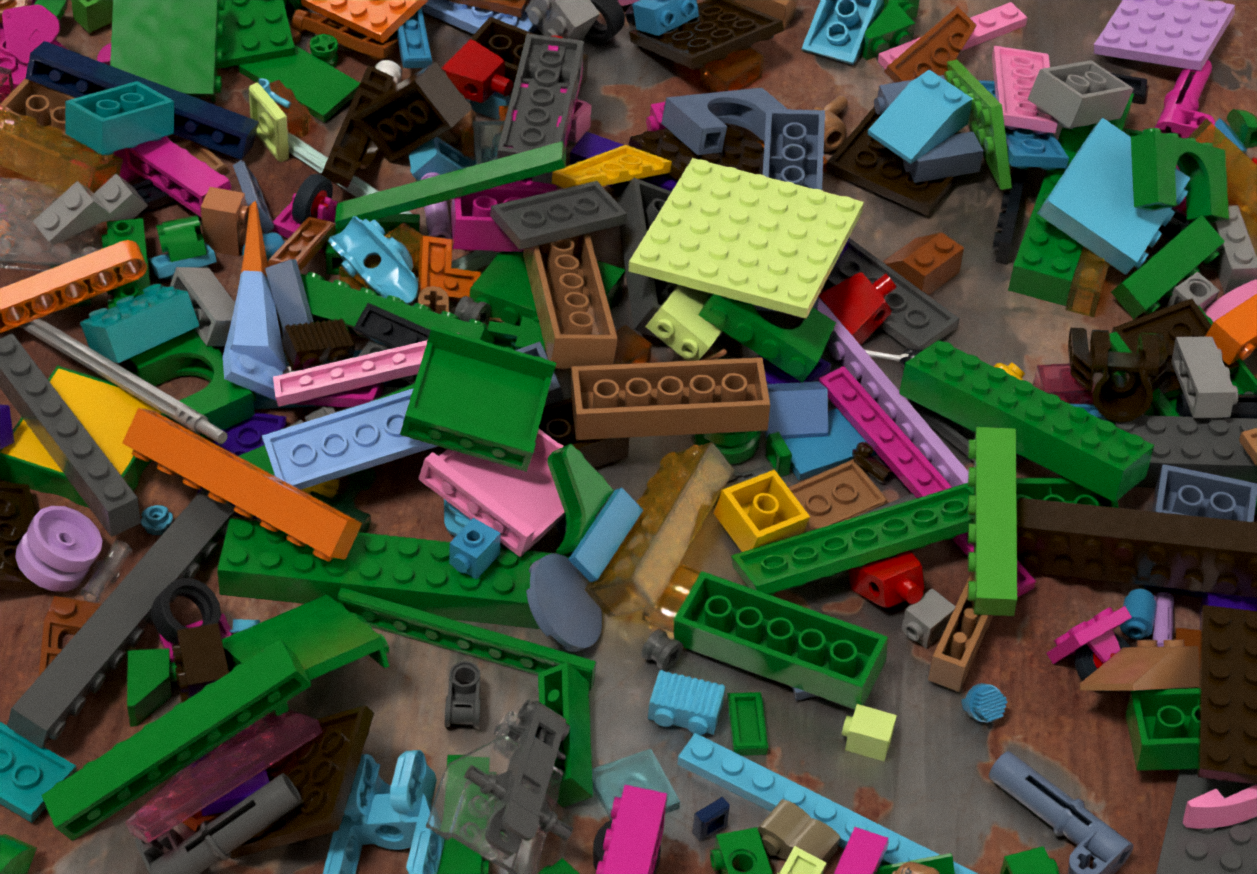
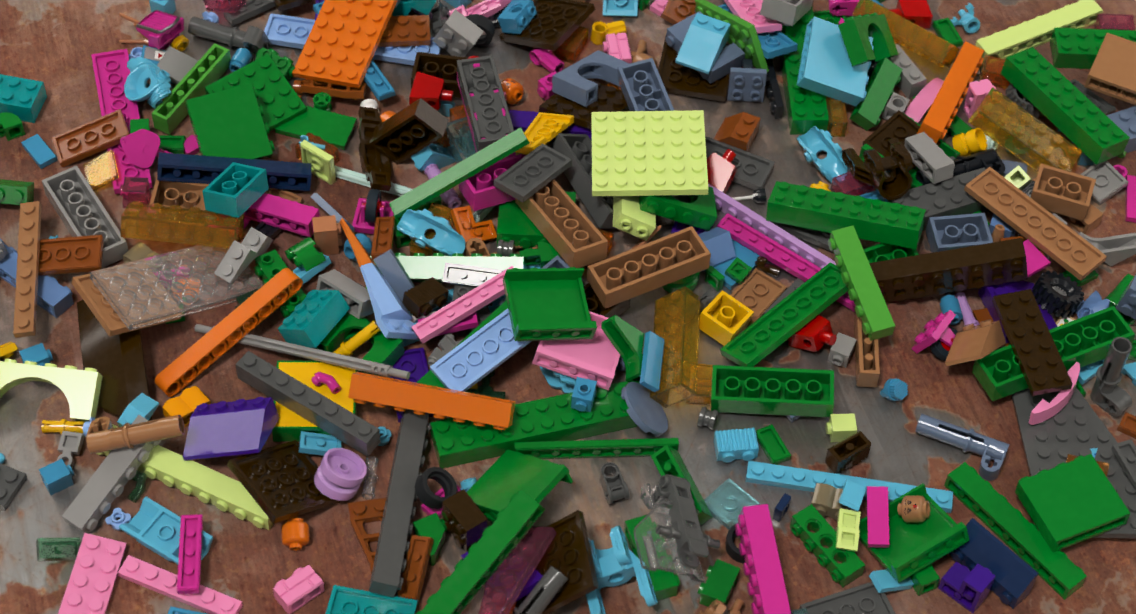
camera: 20 degrees left, 5 degrees up
none -> green tile [158,135,186,154]
none -> medium azure plate [299,431,342,456]
none -> dark pink arm [311,372,341,394]
none -> yellow pin [332,320,381,356]
none -> dark orange tile [397,535,434,601]
none -> orange head [501,78,524,105]
none -> dark pink piece [529,48,565,73]
none -> yellow piece [590,20,627,45]
none -> bright pink brick [602,33,632,63]
none -> green tile [725,257,752,284]
none -> sand blue plate [727,59,767,102]
none -> medium azure piece [796,126,848,185]
none -> dark brown brick [825,431,871,474]
none -> medium azure slope [837,479,866,511]

